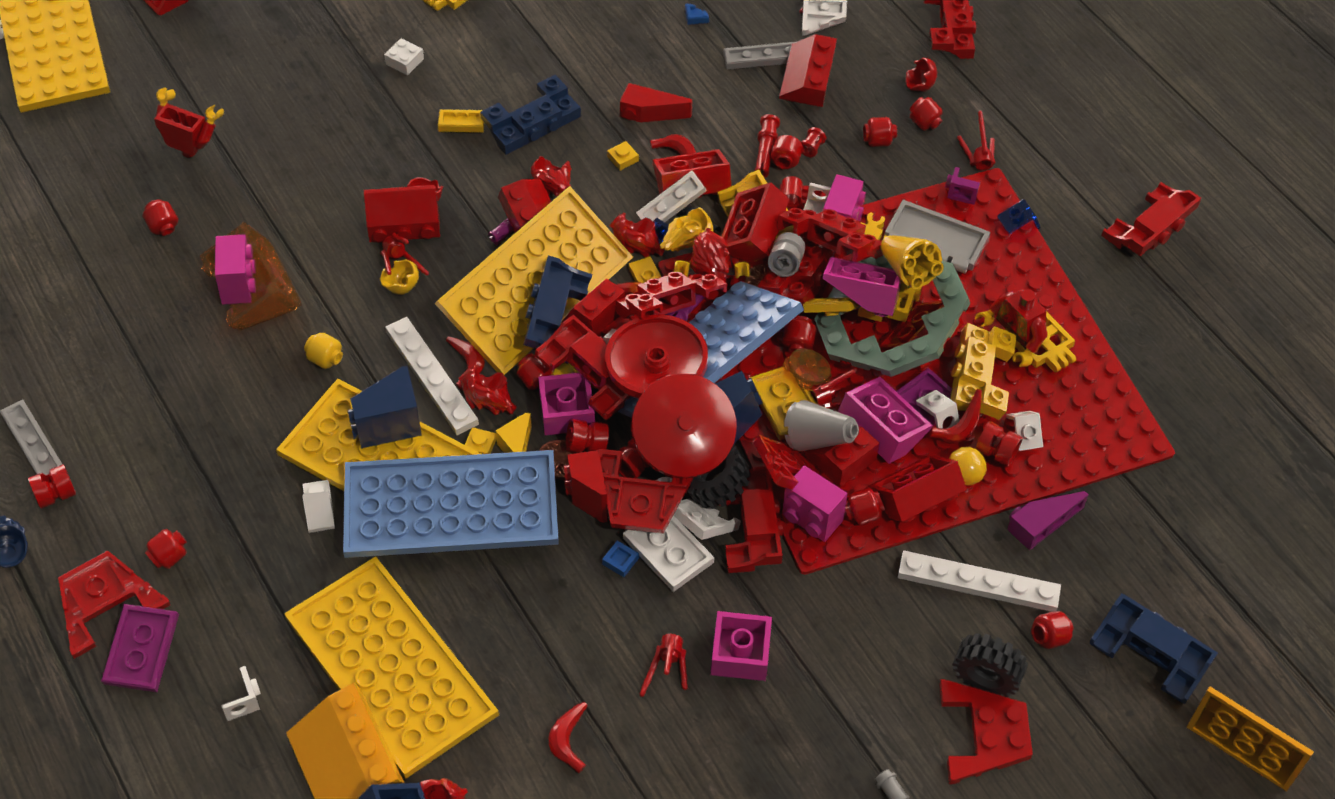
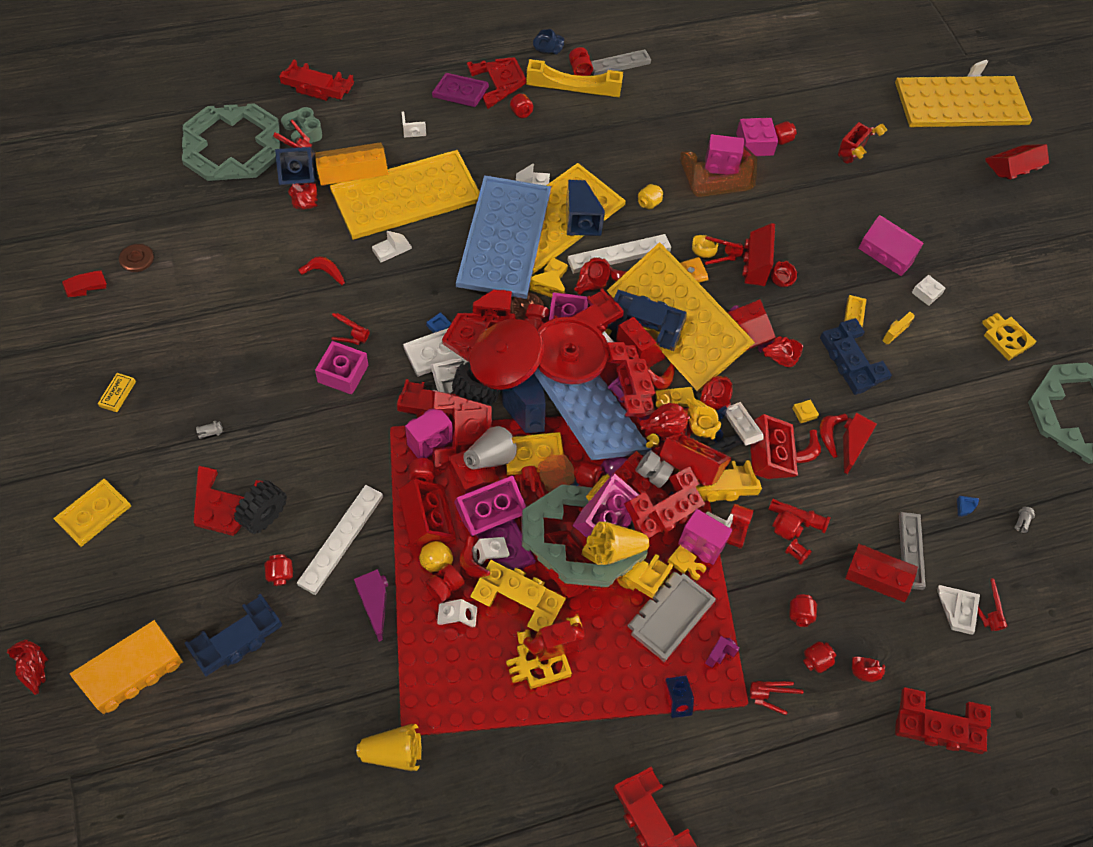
camera: 100 degrees right, 5 degrees up
none -> yellow cone [357,724,422,771]
none -> white slope [372,231,412,262]
none -> yellow arch [526,59,623,97]
none -> light orange piece [680,257,708,283]
none -> dark pink brick [736,118,778,157]
none -> red piece [819,414,848,458]
none -> dark pink slope [858,215,924,276]
none -> yellow plate [882,312,915,344]

